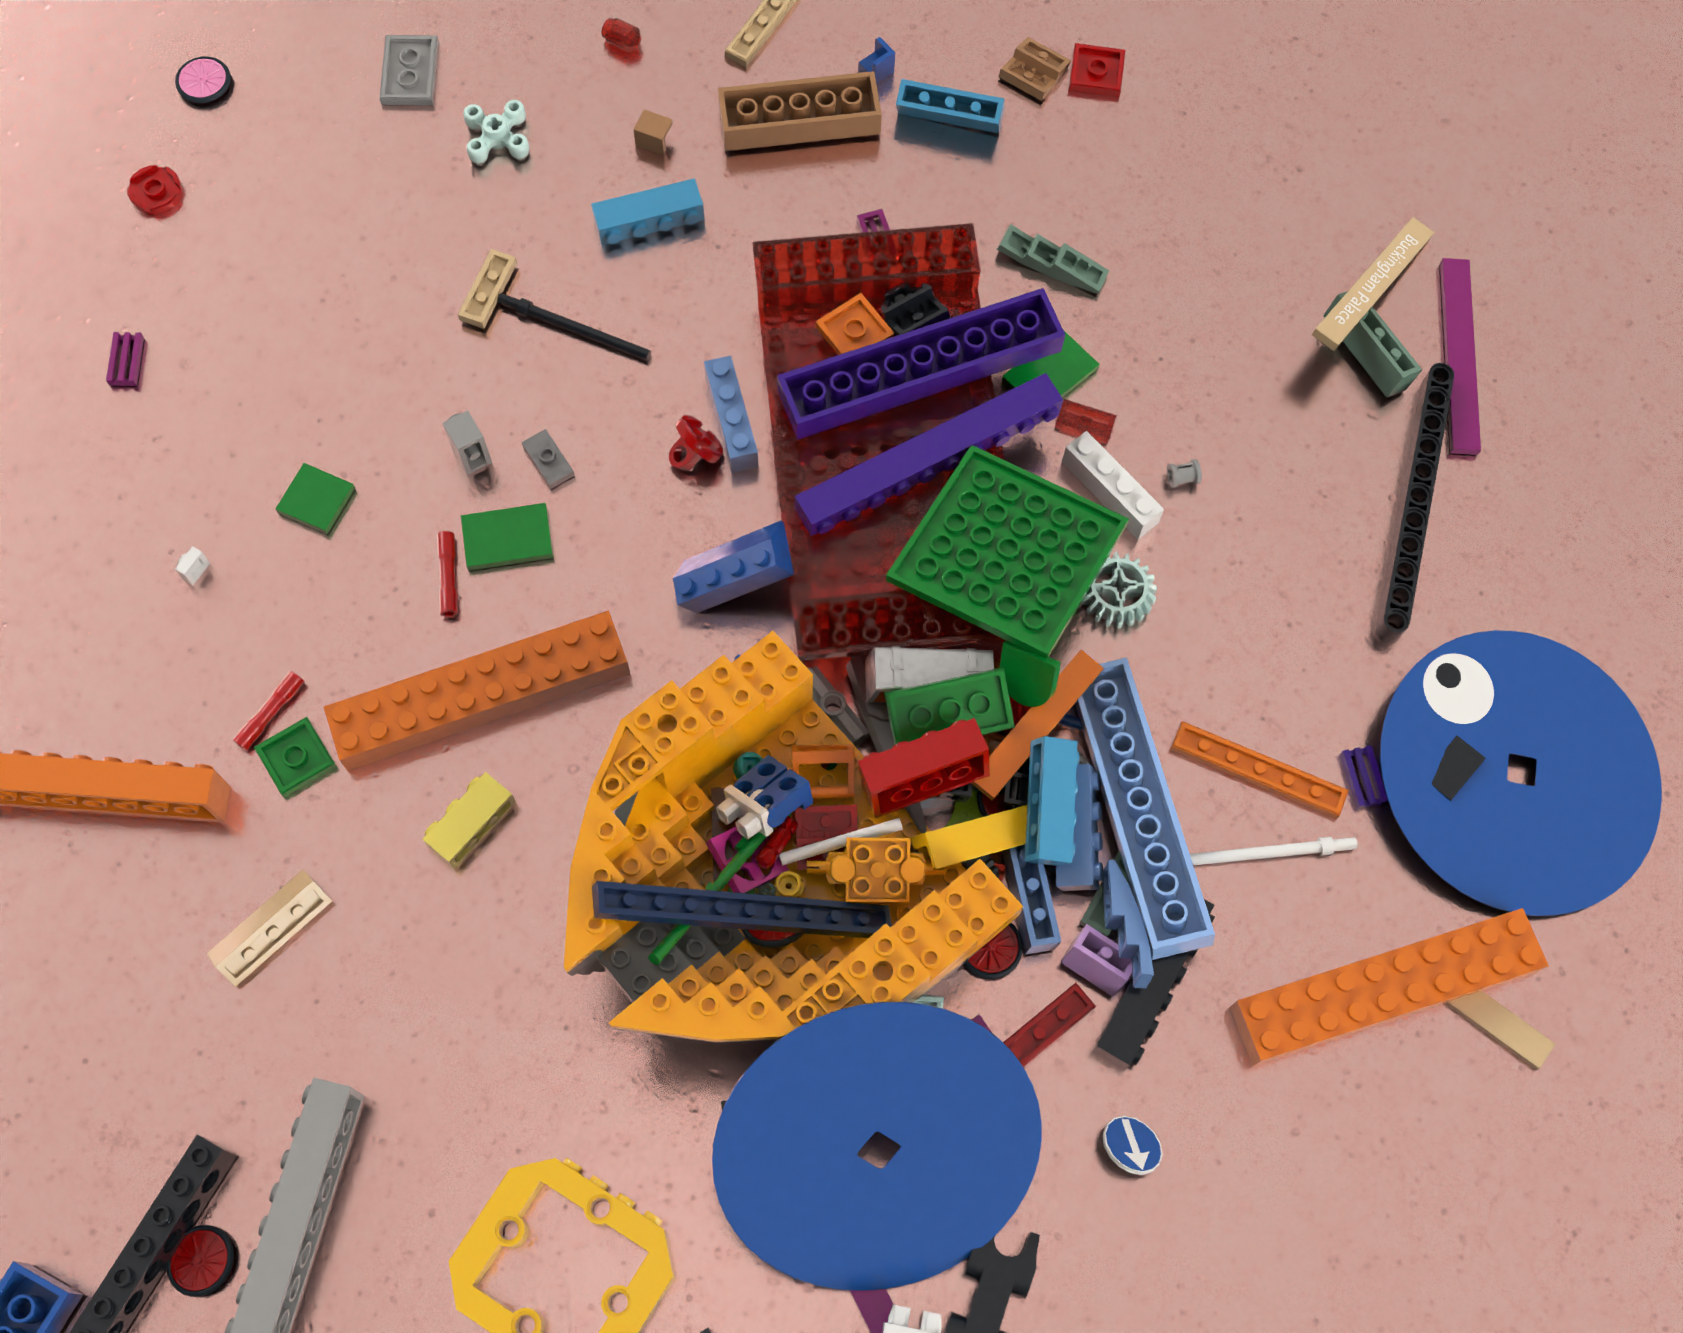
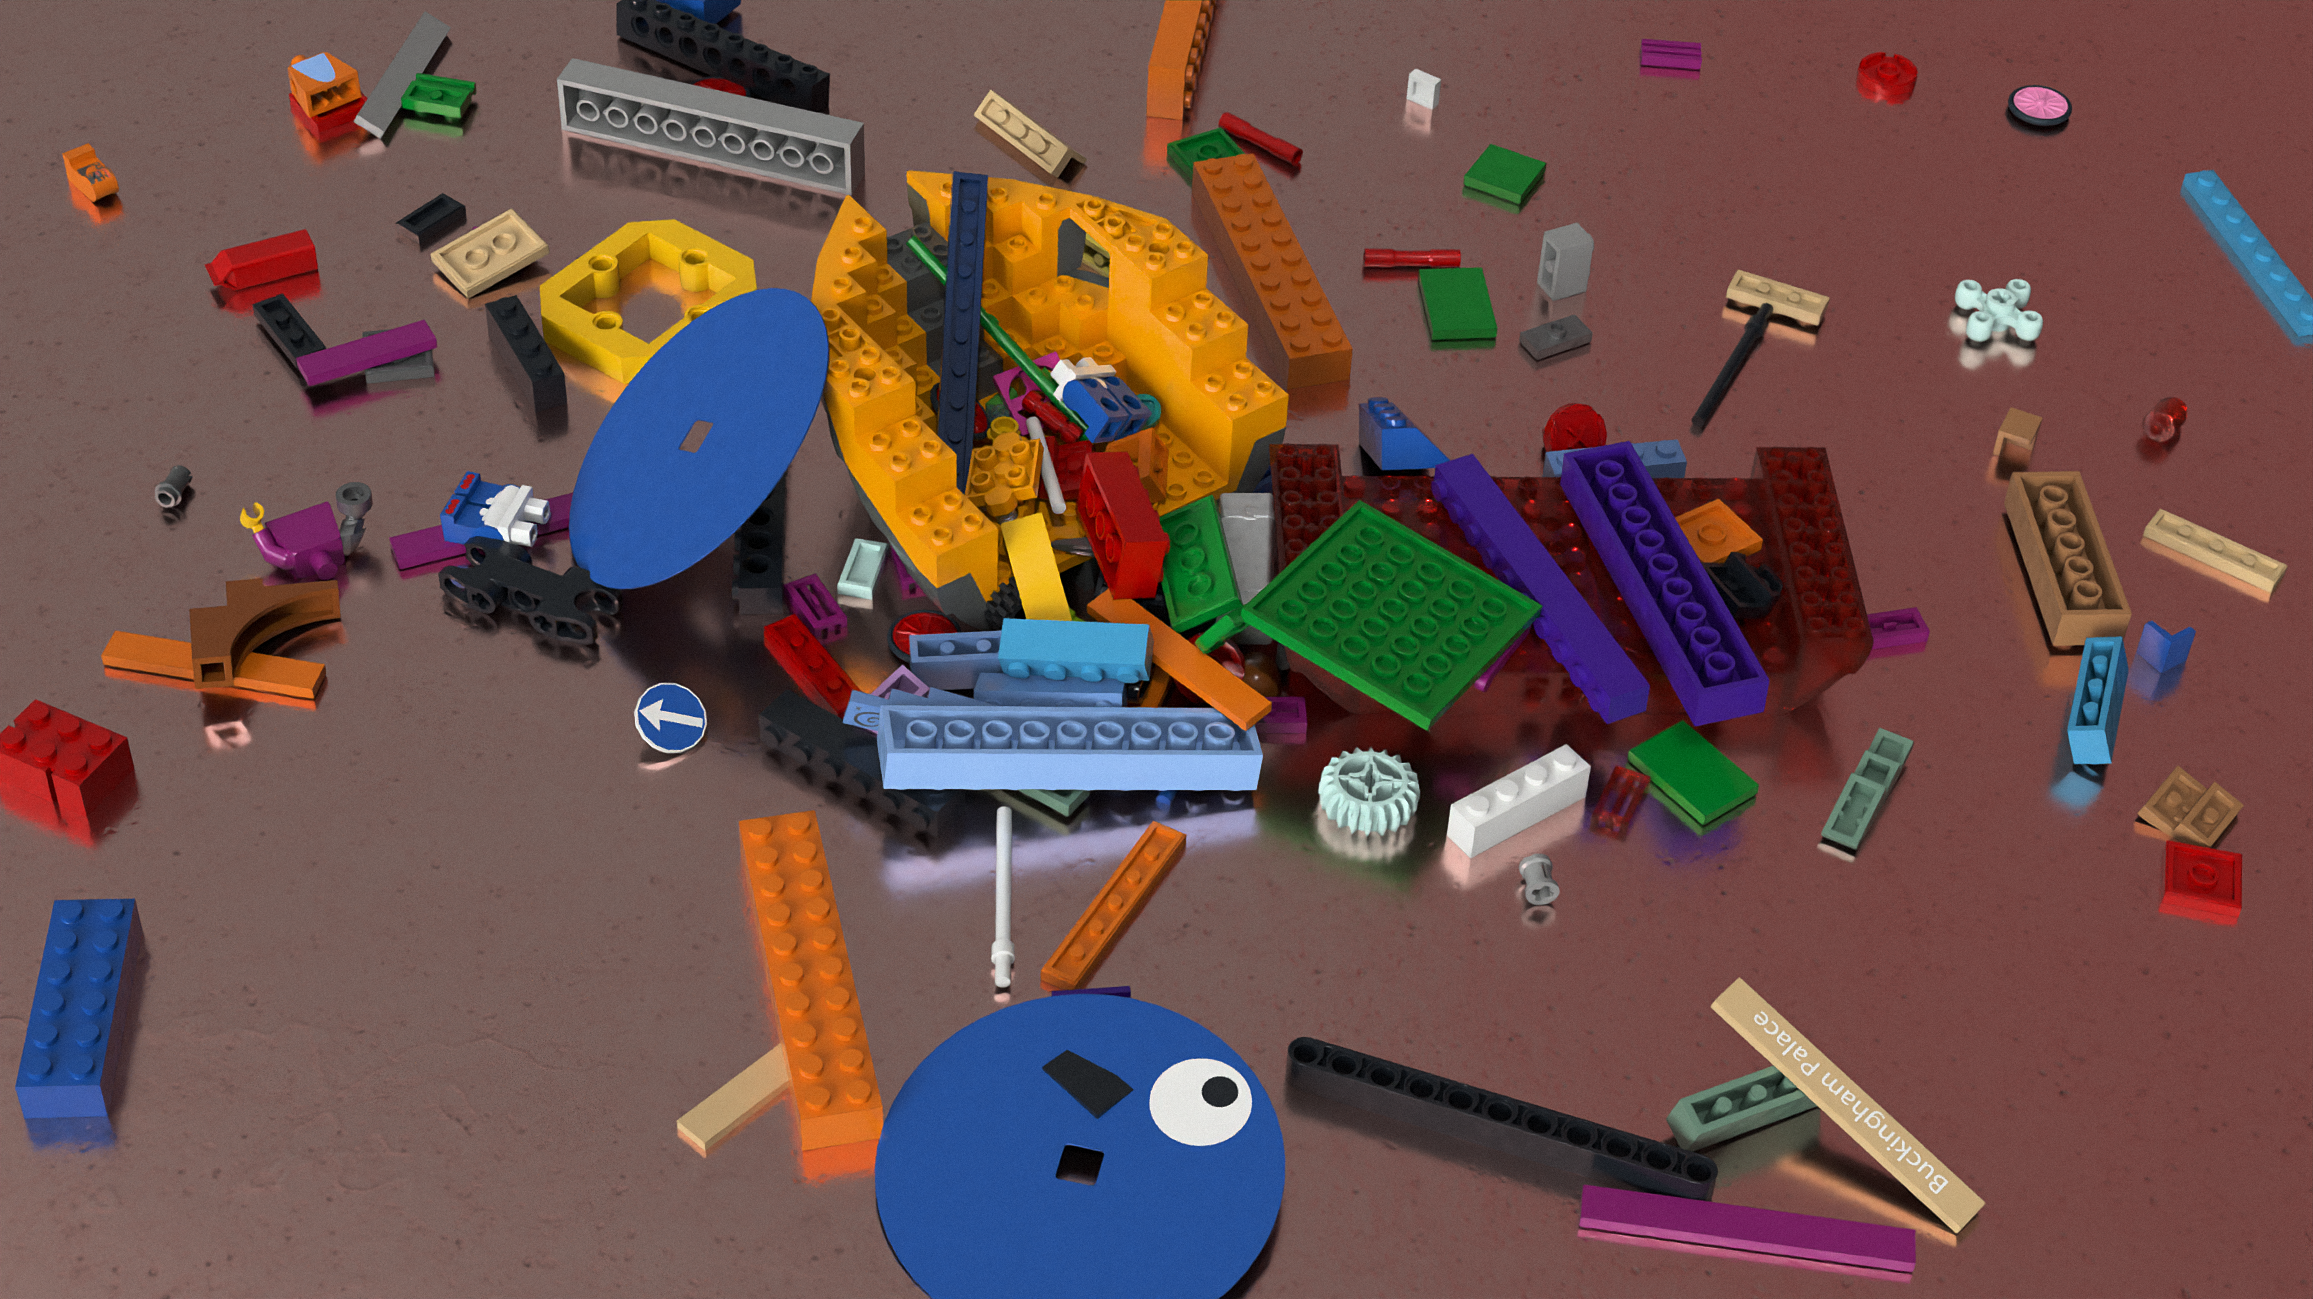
camera: 95 degrees right, 25 degrees down
light grey tile [379,35,439,105] -> none
dark azure brick [591,178,705,245] -> none

